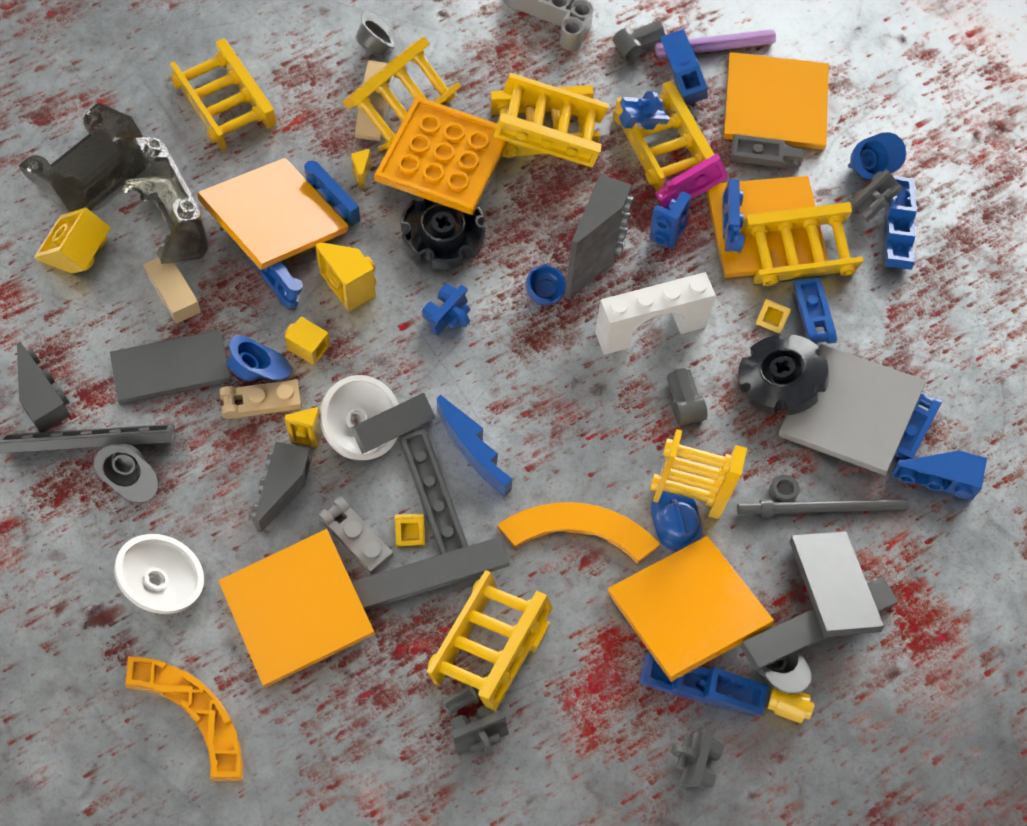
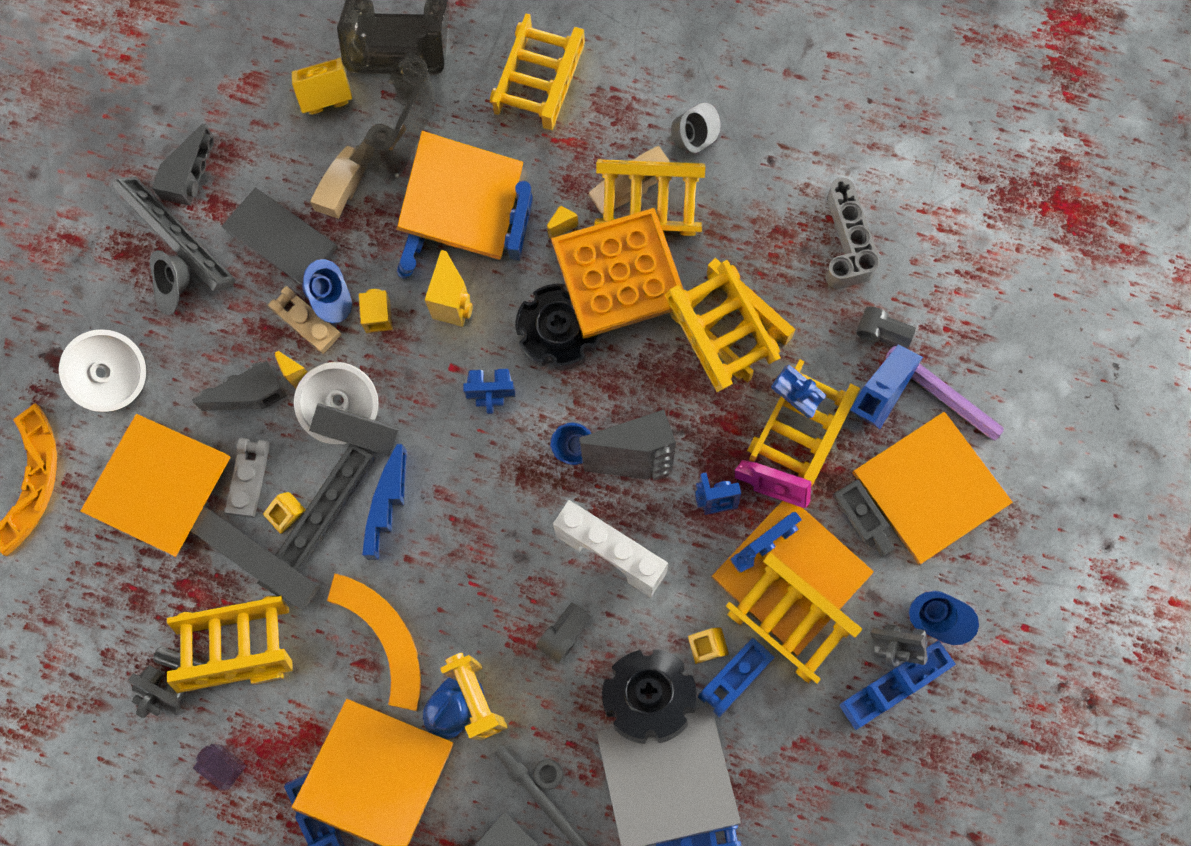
camera: 60 degrees right, 10 degrees up
none -> clear purple brick [193,743,247,790]

